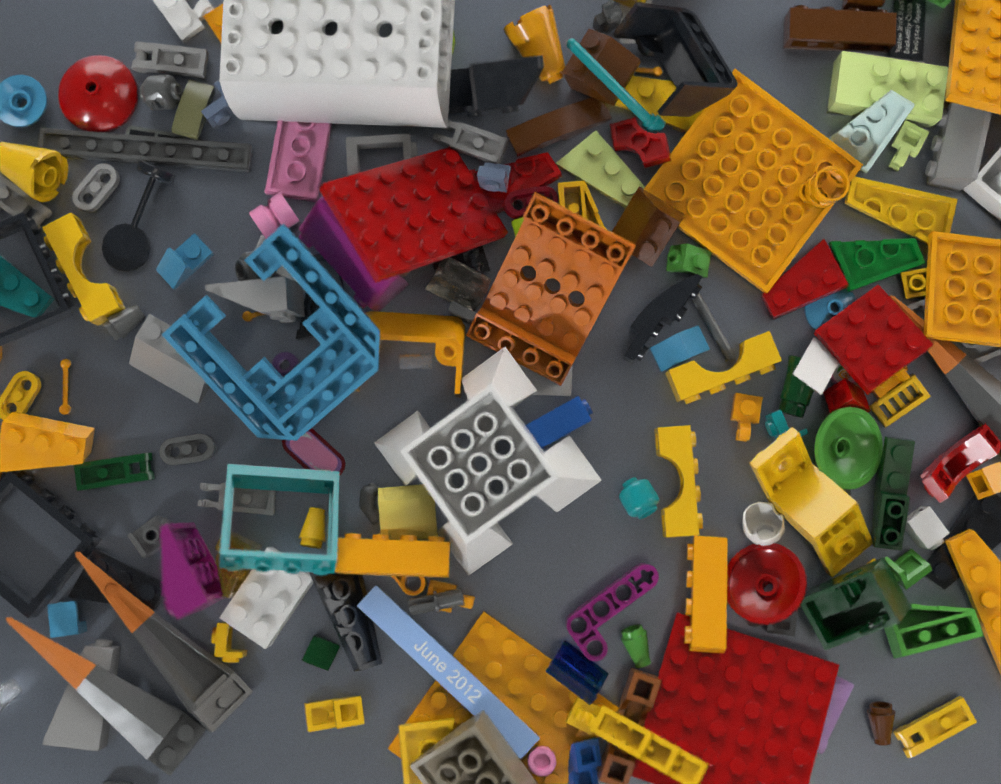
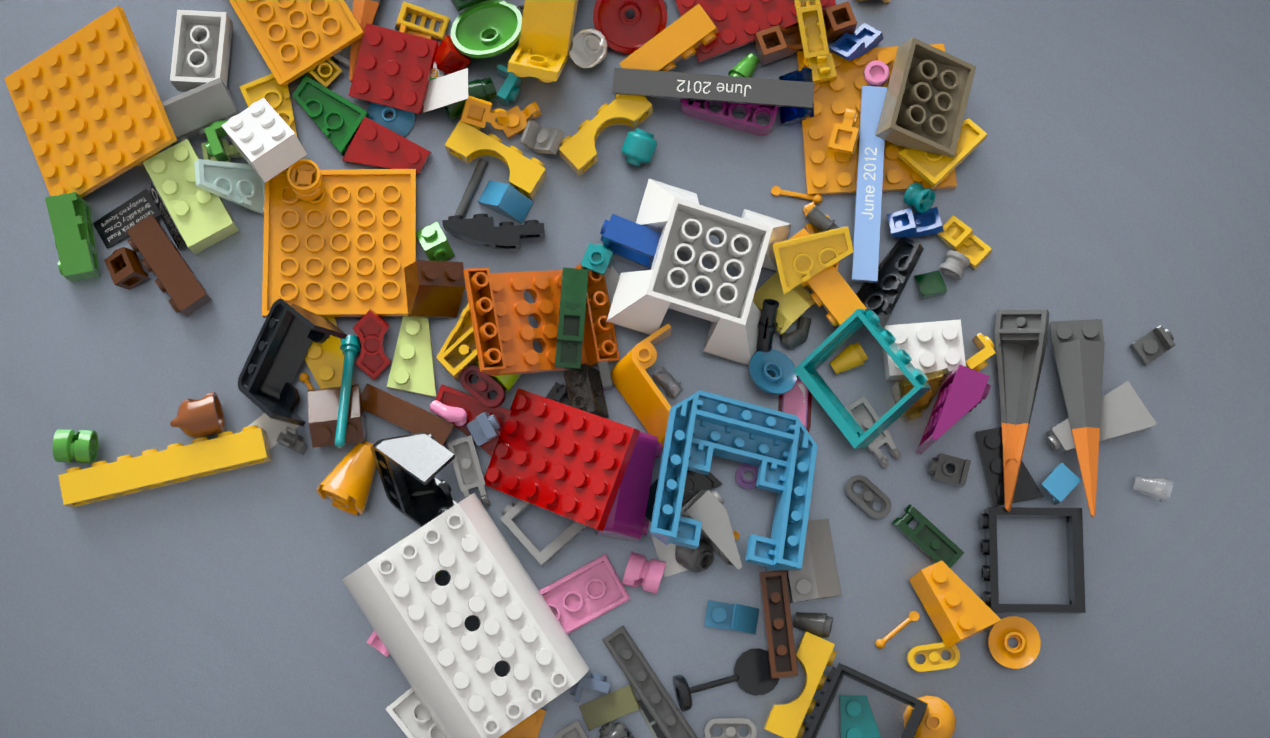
camera: 125 degrees left, 5 degrees down
none -> bright green bracket [204,120,229,162]
none -> white brick [222,98,307,182]
none -> bright pink arm [430,400,467,426]
none -> light orange plate [460,95,507,130]
none -> light grey bracket [520,120,565,155]
none -> dark green slope [555,267,588,370]
none -> teal bracket [581,243,614,275]
none -> dark grey tile [612,68,815,109]
none -> dark azure dish [749,349,797,395]
none -> black pin [756,299,779,352]
none -> reddish brown brick [759,570,798,679]
none -> light orange hinge [771,186,823,204]
none -> yellow wing [772,226,854,294]
none -> light orange plate [828,108,860,155]
none -> blue slope [887,207,944,237]
none -> teal wheel [904,182,935,213]
none -> light grey wheel [939,250,971,280]

